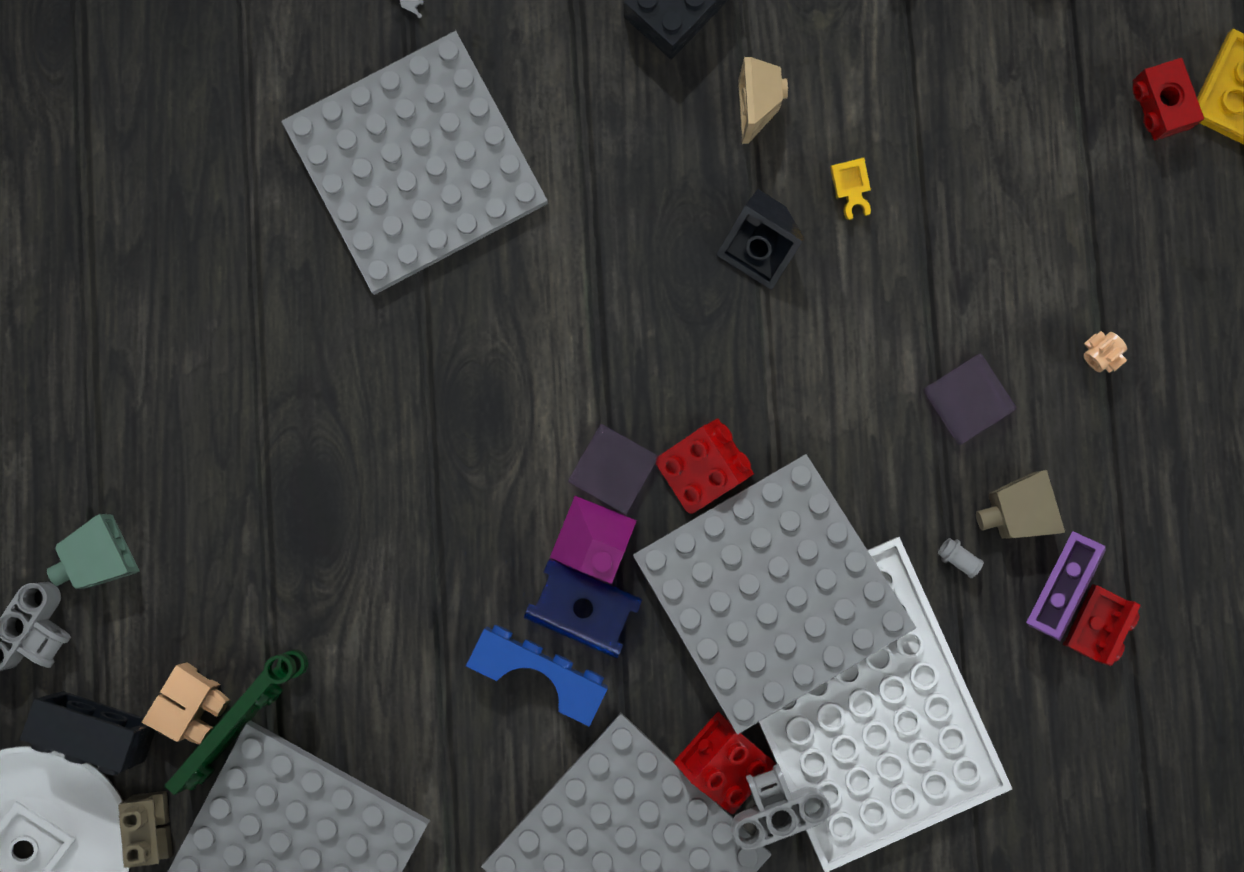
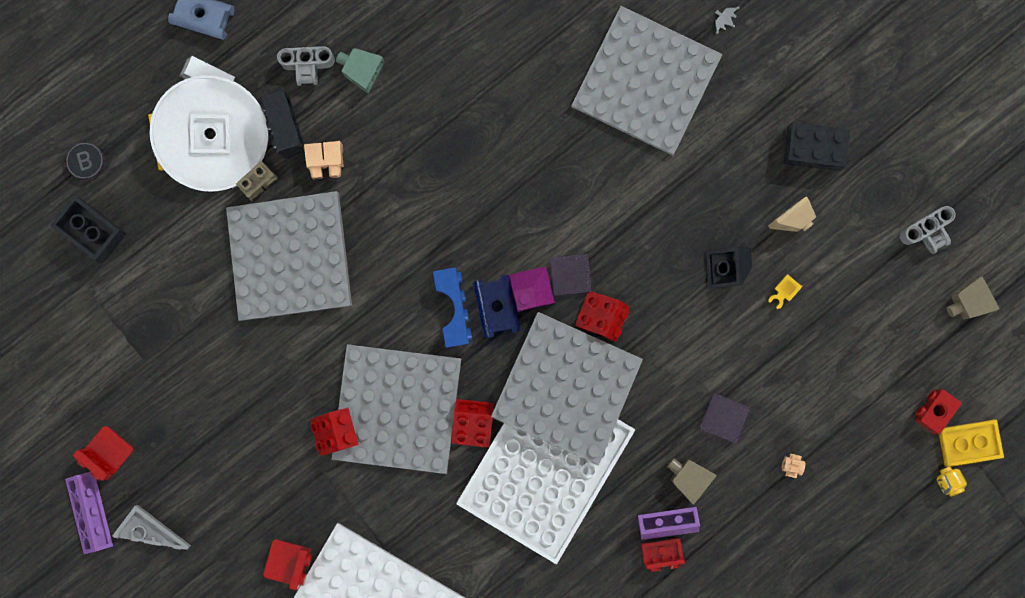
camera: 55 degrees right, 0 degrees up
dark green hinge [165,650,308,795] -> none
light grey piece [731,764,831,850] -> none
light grey pin [938,538,984,578] -> none

